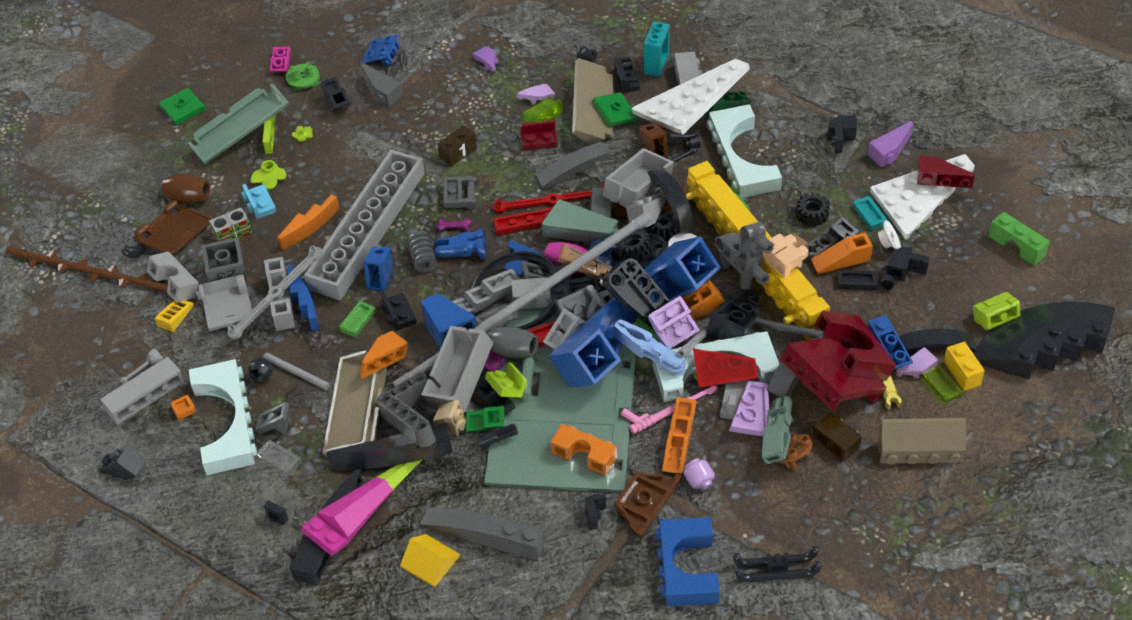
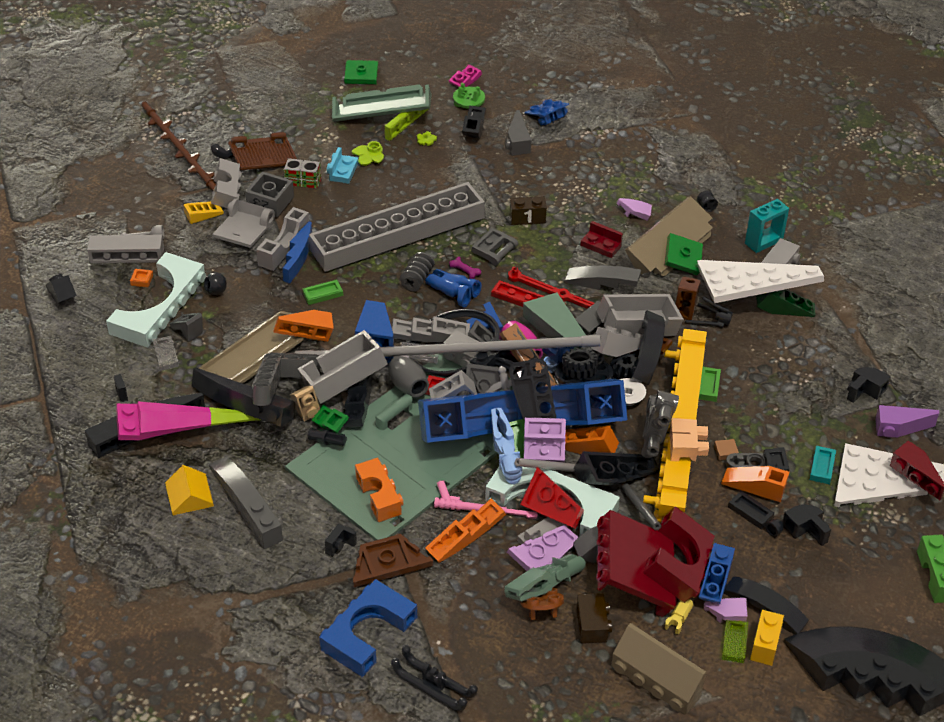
camera: 35 degrees right, 5 degrees down
reddish brown piece [162,174,210,203] -> none
light grey piece [227,246,323,340] -> none
light grey bar [263,353,330,390] -> none
orange slope [277,194,340,251] -> none
blue torso [364,246,393,291] -> none
black bracket [379,292,417,331] -> none
medium lavender slope [473,46,498,71] -> none
magenta tile [483,351,506,372] -> none
lime bracket [485,363,527,398] -> none
clear neon green bracket [523,97,563,123] -> none
black hinge [614,57,640,93] -> none
lavender head [684,458,715,491] -> none
light aqua arch [707,104,782,198] -> none
black tyre [796,192,830,227] -> none
white piece [878,220,901,250] -> none
lime brick [973,292,1021,330] -> none

